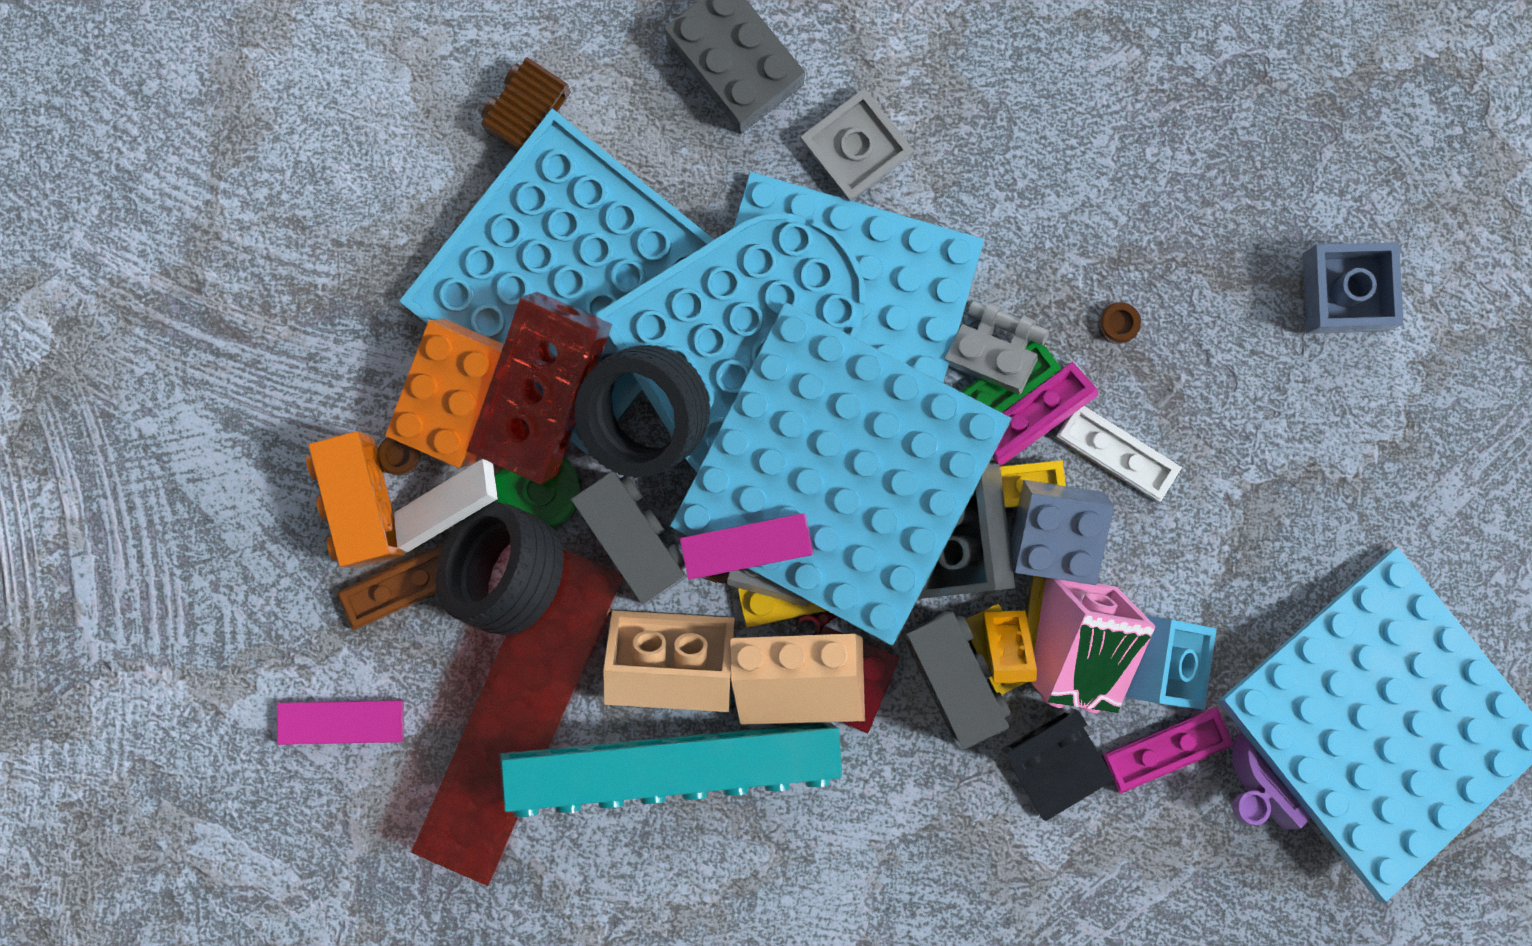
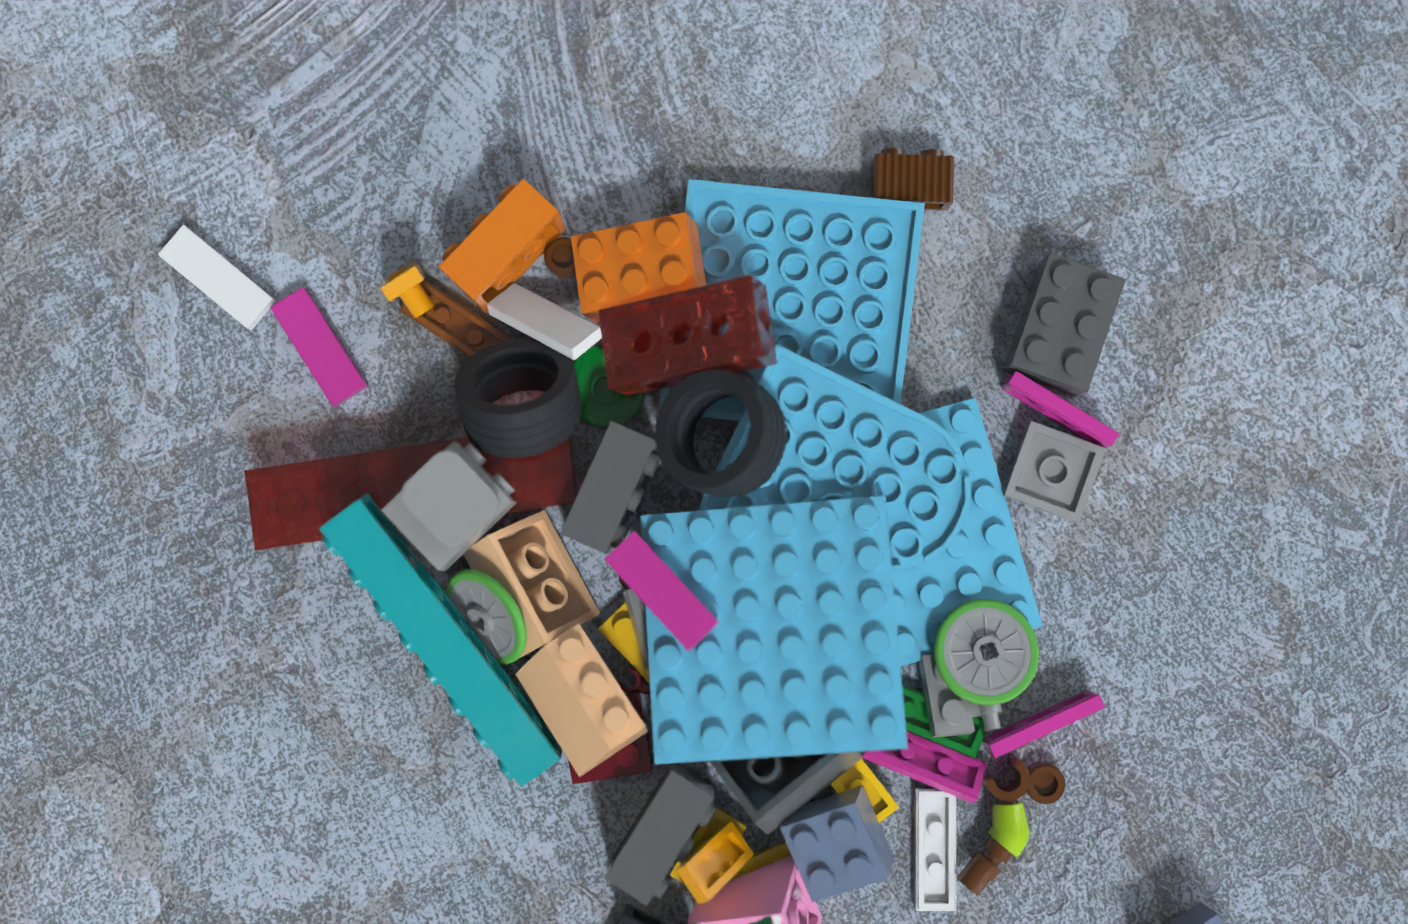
camera: 55 degrees right, 0 degrees up
none -> white tile [158,225,276,331]
none -> light orange tile [380,259,434,318]
none -> light grey brick [381,441,517,571]
none -> light grey wheel [446,569,527,664]
none -> light grey wheel [934,599,1039,705]
none -> reddish brown piece [956,754,1030,896]
none -> dark pink tile [982,690,1106,758]
none -> dark pink tile [1001,371,1120,448]

